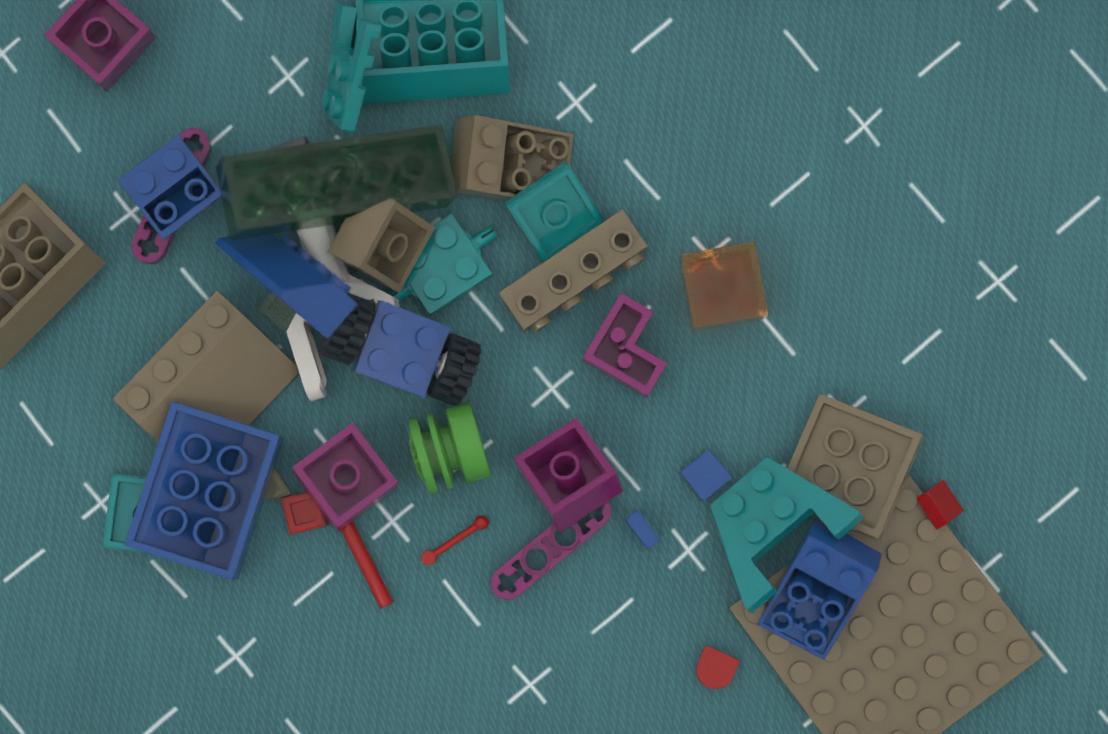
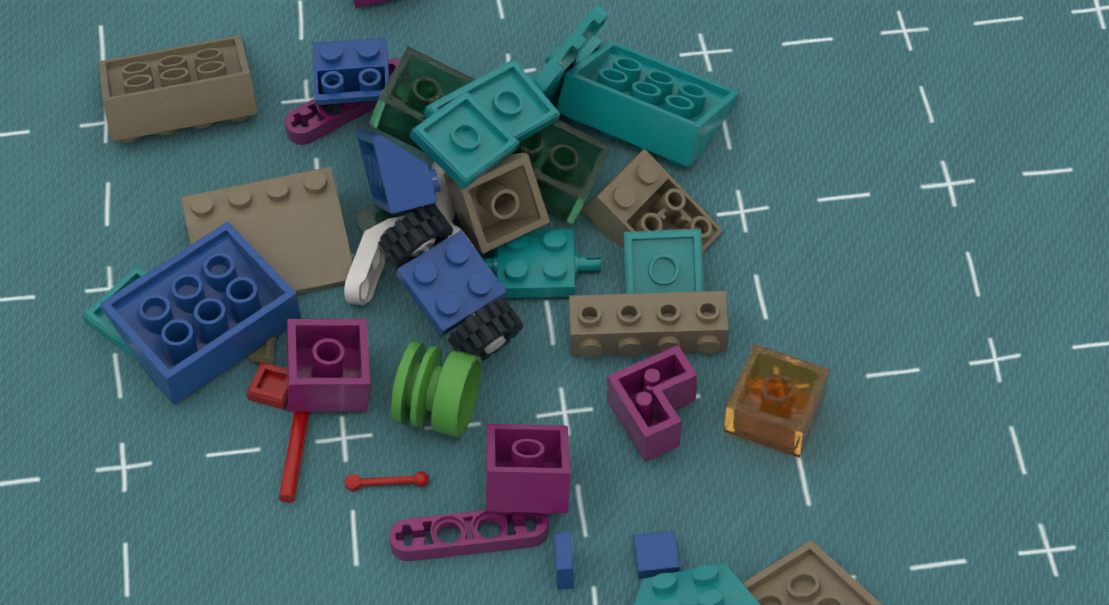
camera: 35 degrees right, 30 degrees down
none -> teal tile [409,91,520,190]
none -> teal tile [424,59,560,142]

